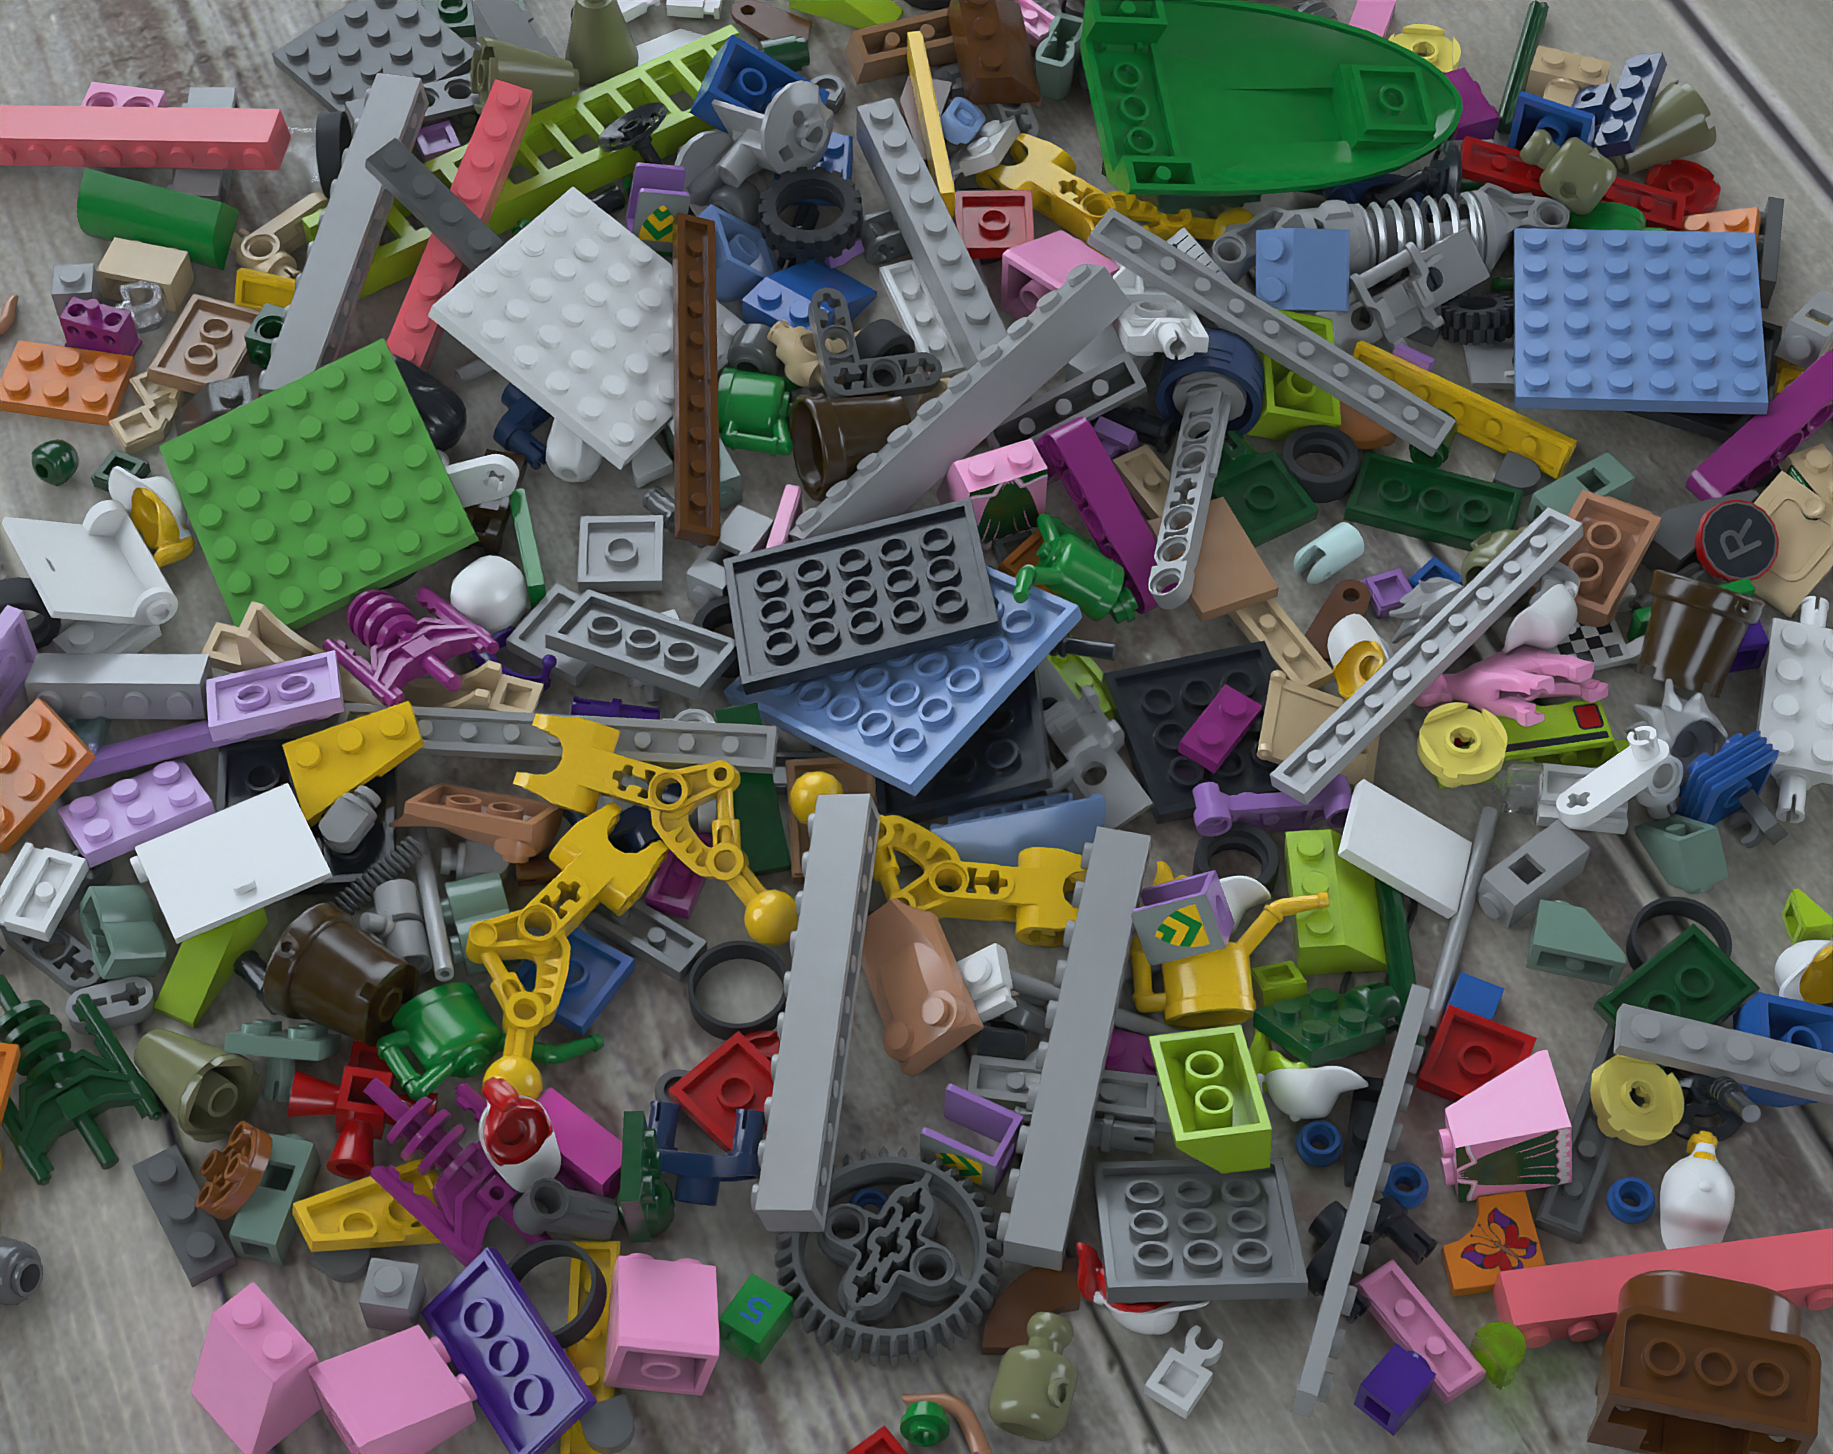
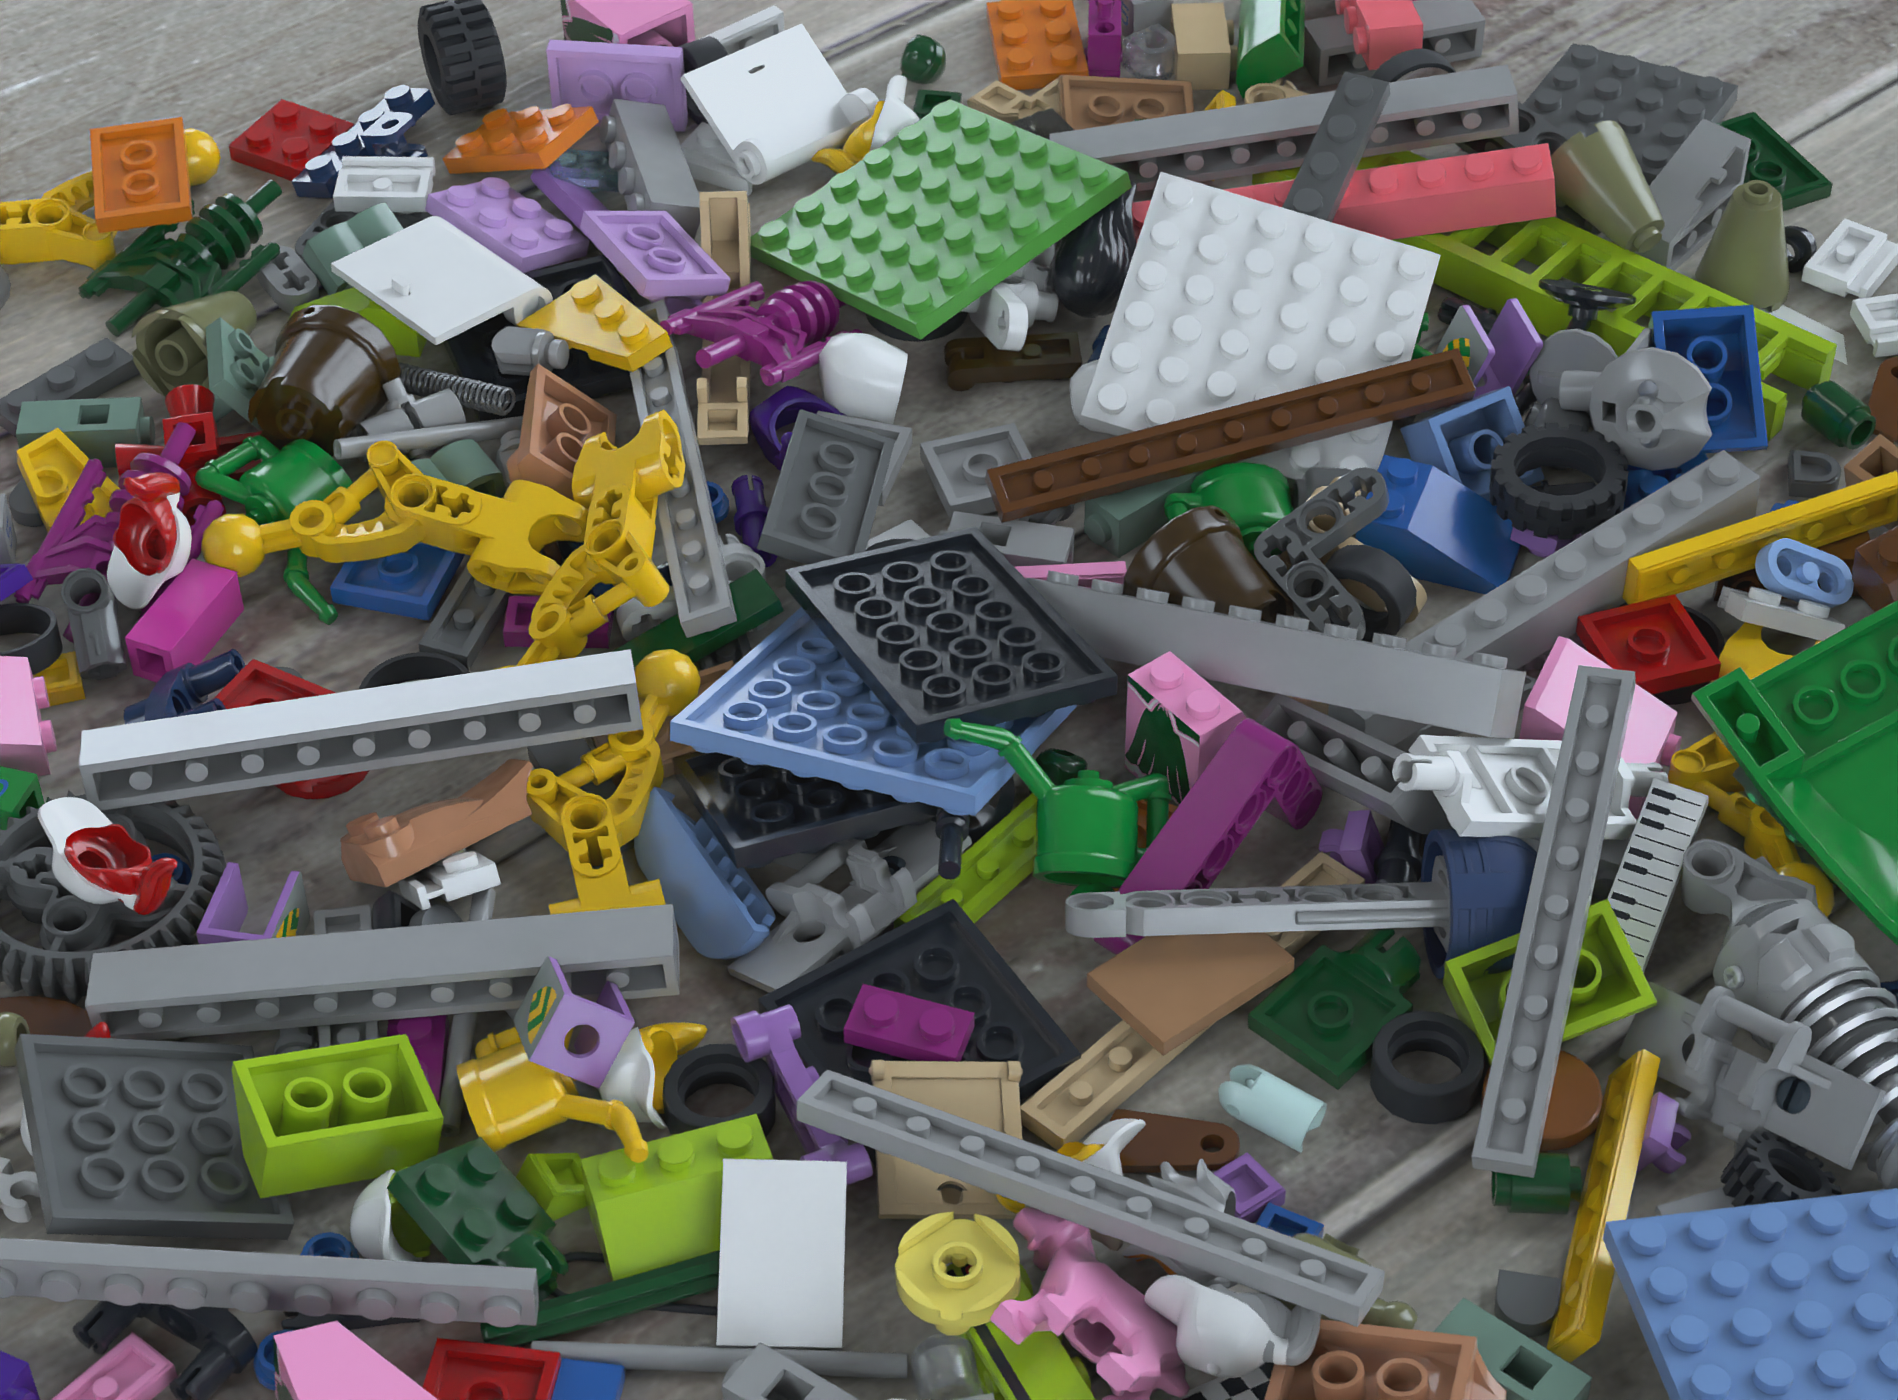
camera: 75 degrees right, 10 degrees down
dark orange tile [195,1121,272,1220] -> none
tile [509,488,546,610] -> none
dark green plate [617,1111,675,1243] -> none
medium blue slope [1256,228,1350,313] -> none
dark green tile [1343,451,1524,552] -> none
none -> red hair [38,797,178,915]

